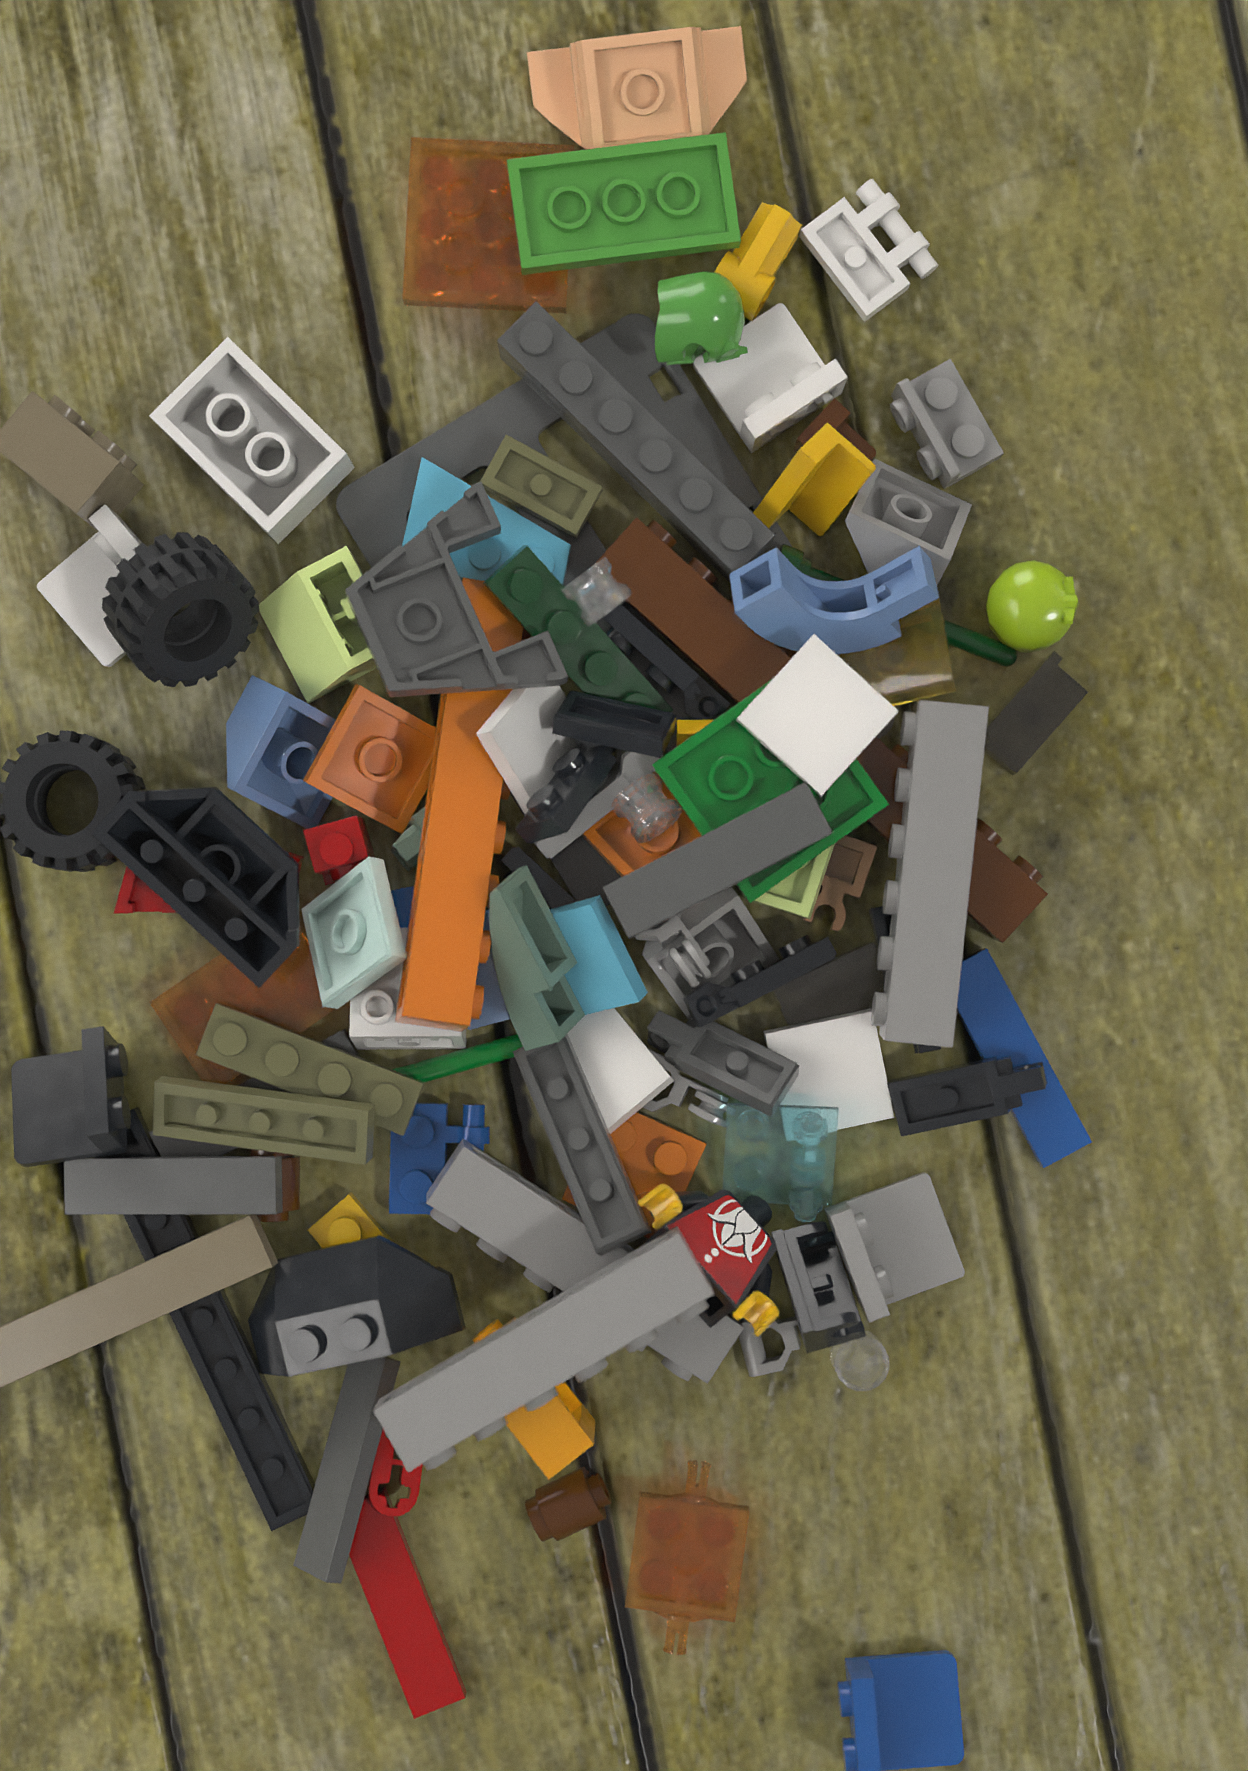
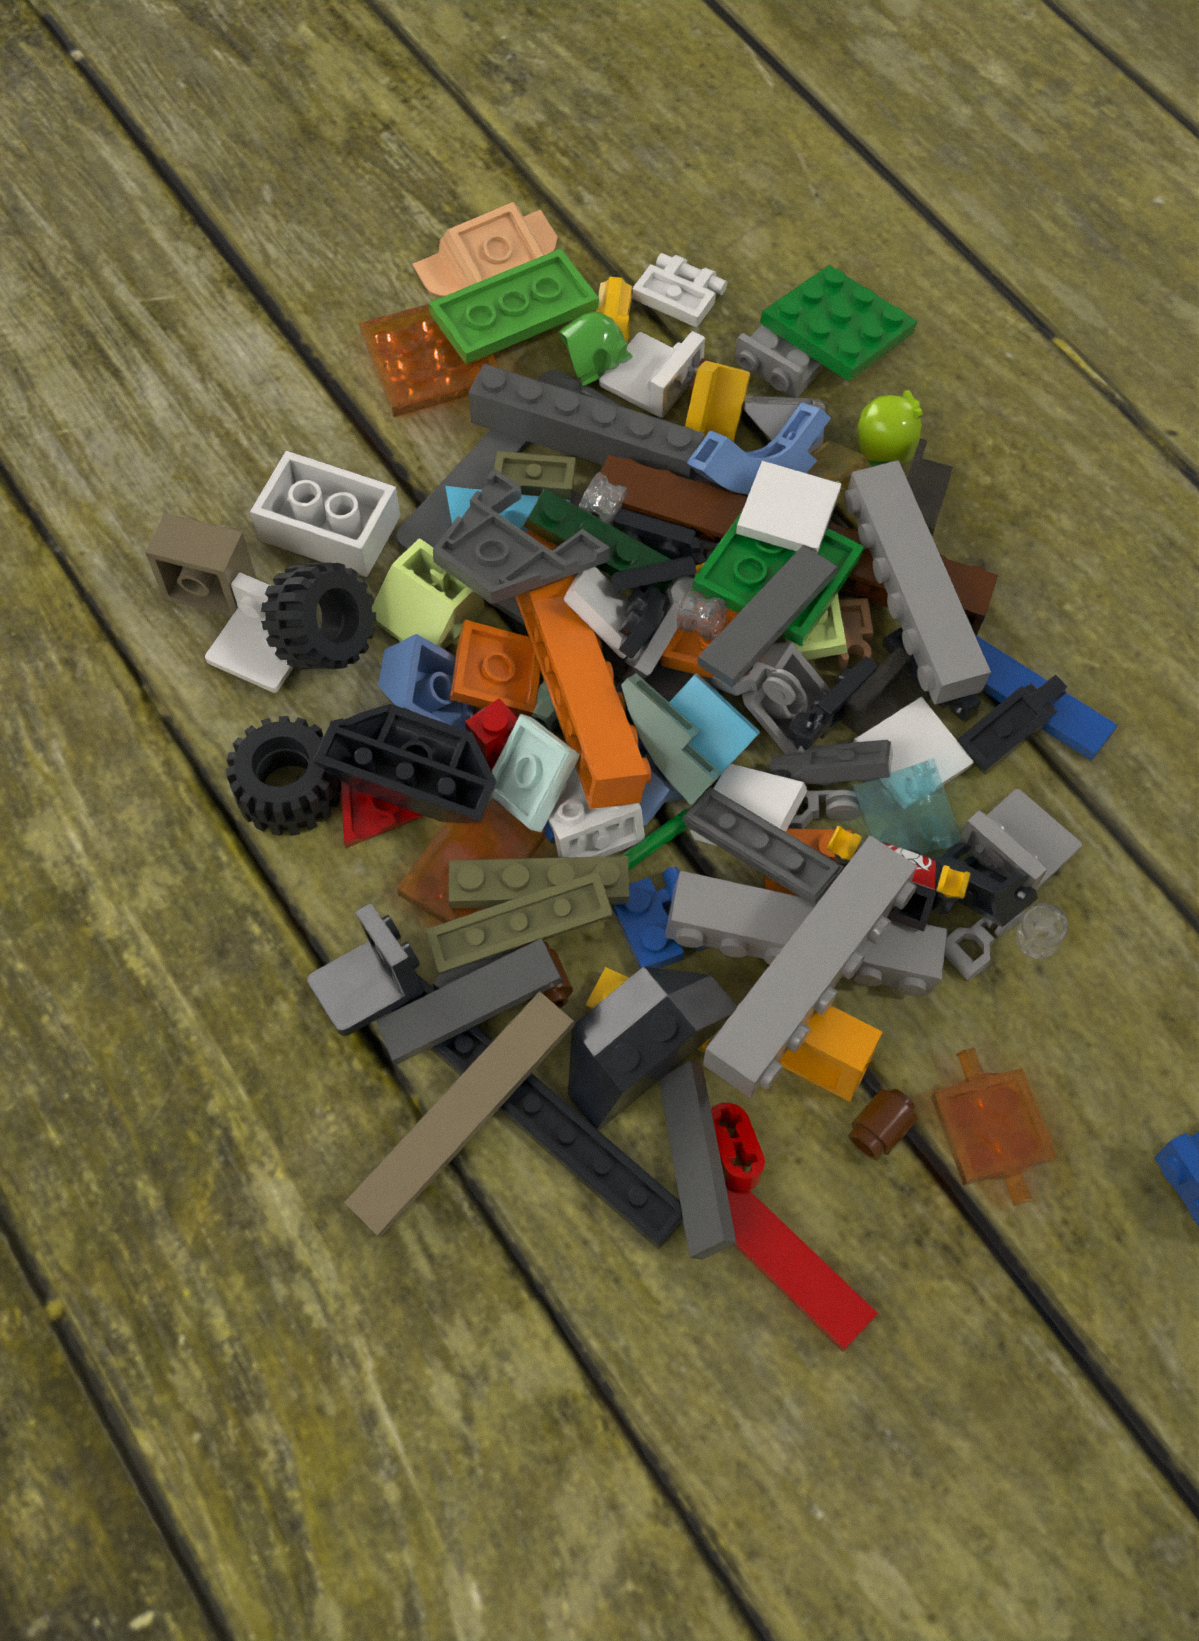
camera: 25 degrees left, 25 degrees down
none -> green plate [760,265,918,382]

